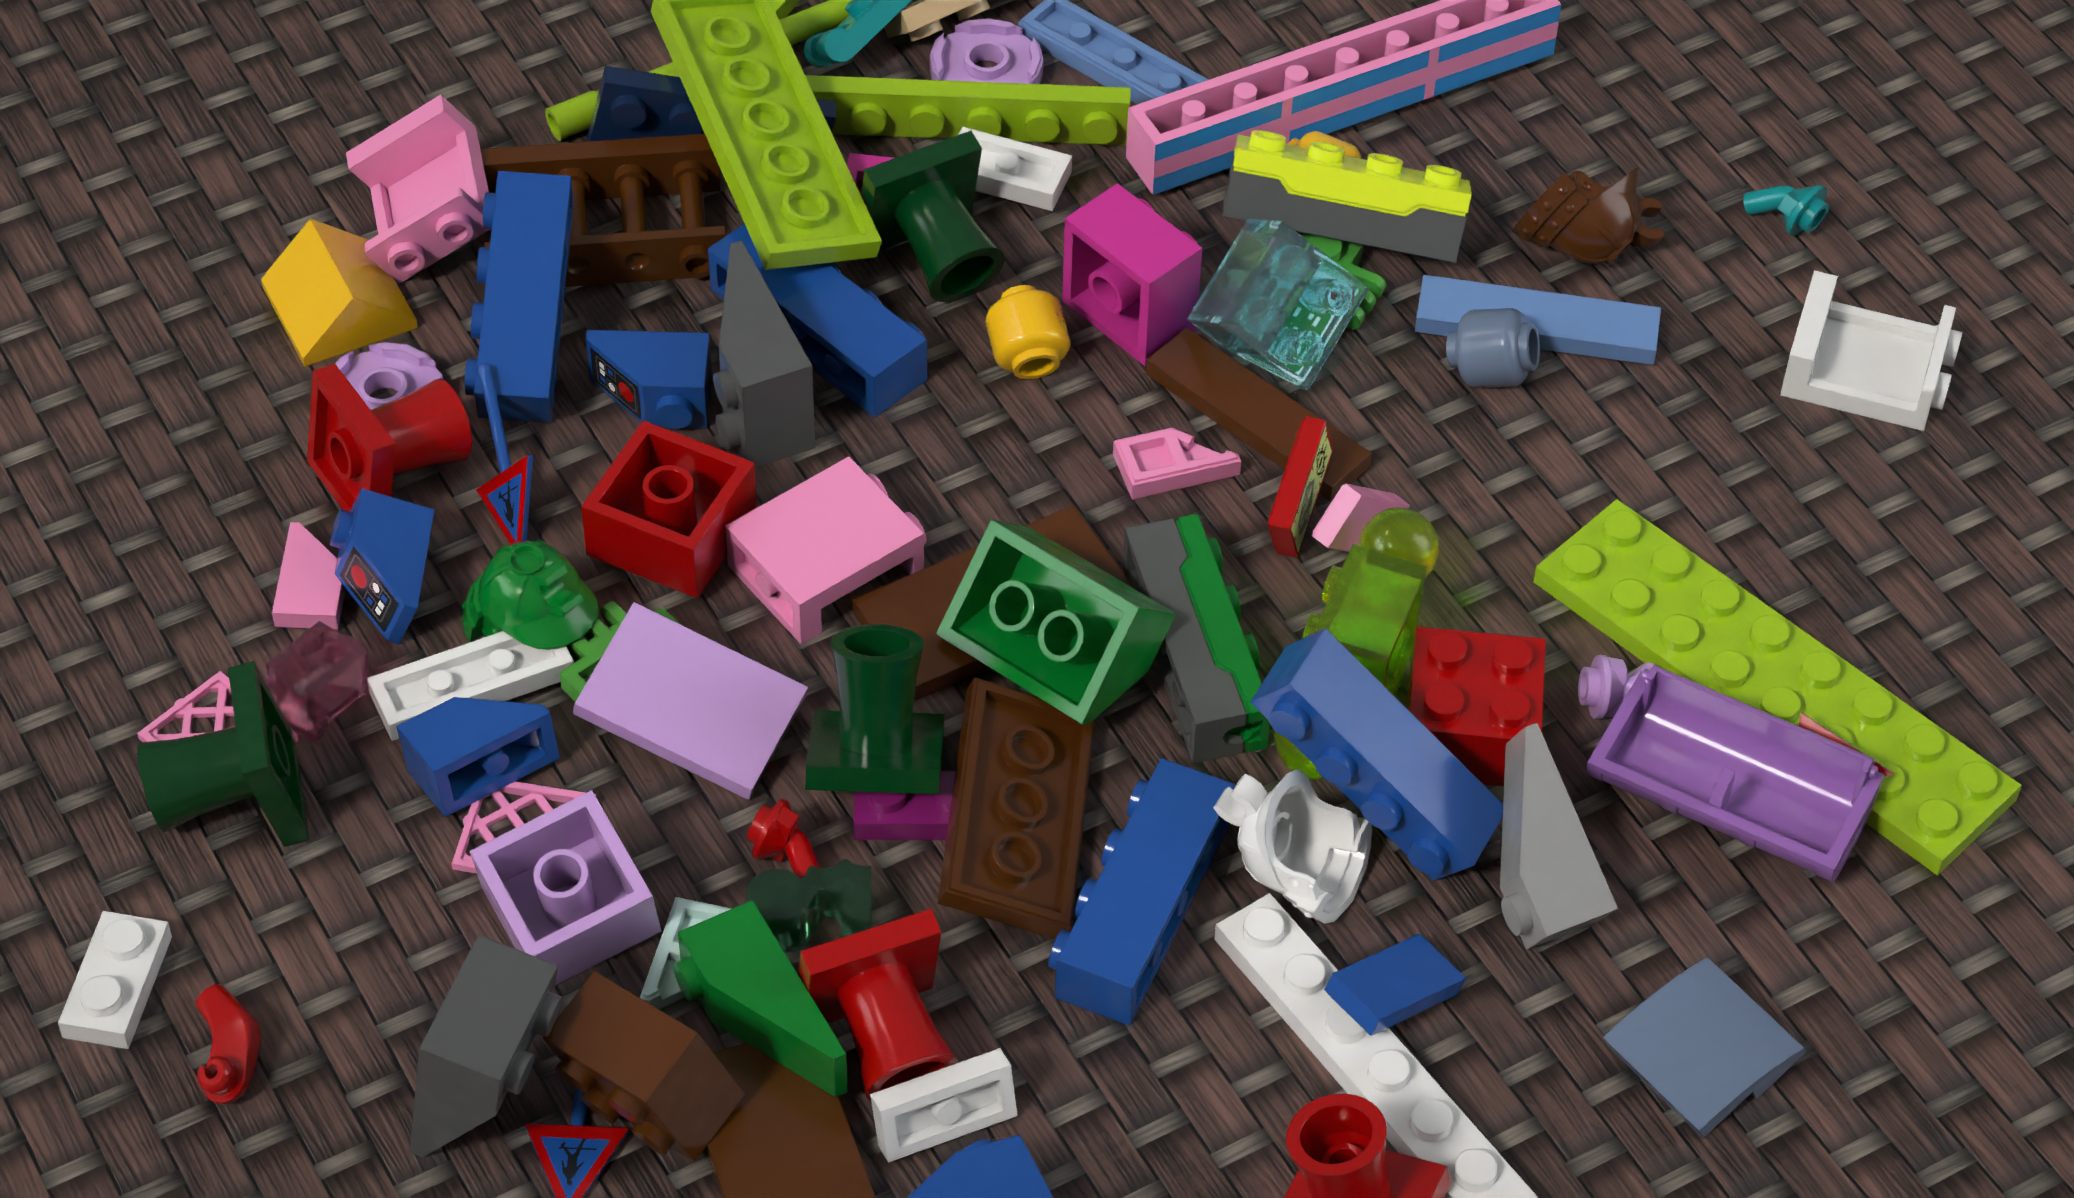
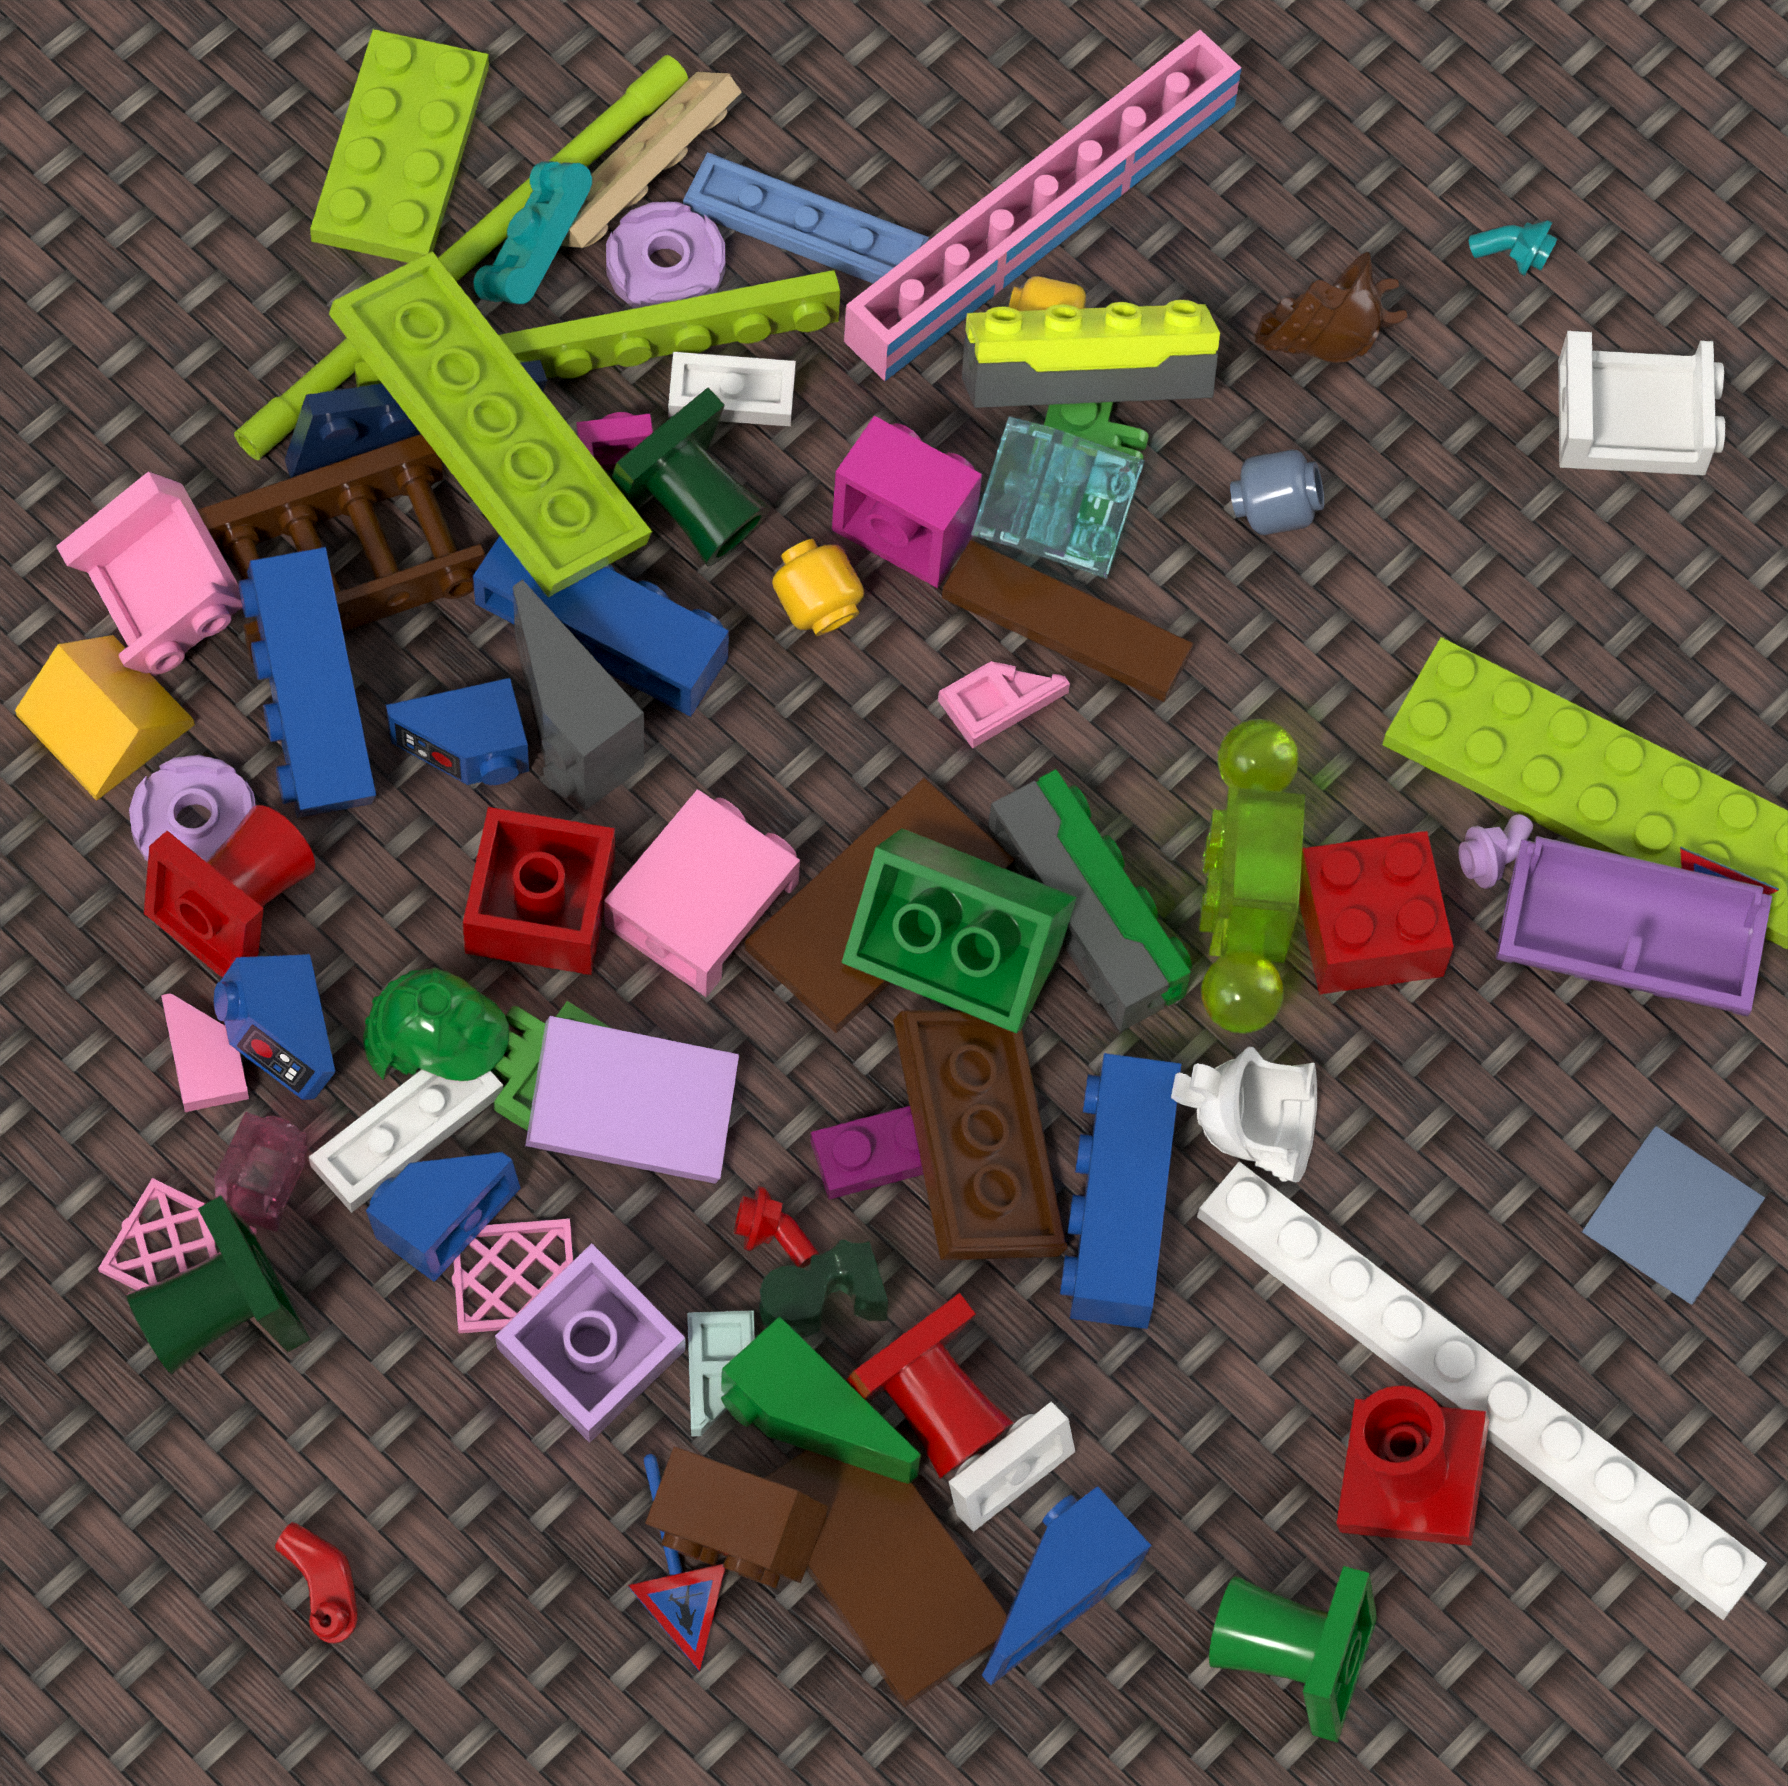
camera: 20 degrees left, 15 degrees up
white plate [58,911,172,1049] -> none
dark grey slope [410,934,563,1158] -> none
blue piece [476,363,533,545] -> none
dark green plant [805,624,944,794] -> none
blue brick [1250,628,1503,881] -> none
red tile [1267,416,1333,558] -> none
bright pink tile [1312,483,1410,553] -> none
blue tile [1324,933,1466,1036] -> none
medium blue tile [1415,275,1661,365] -> none
light grey slope [1500,723,1618,950] -> none

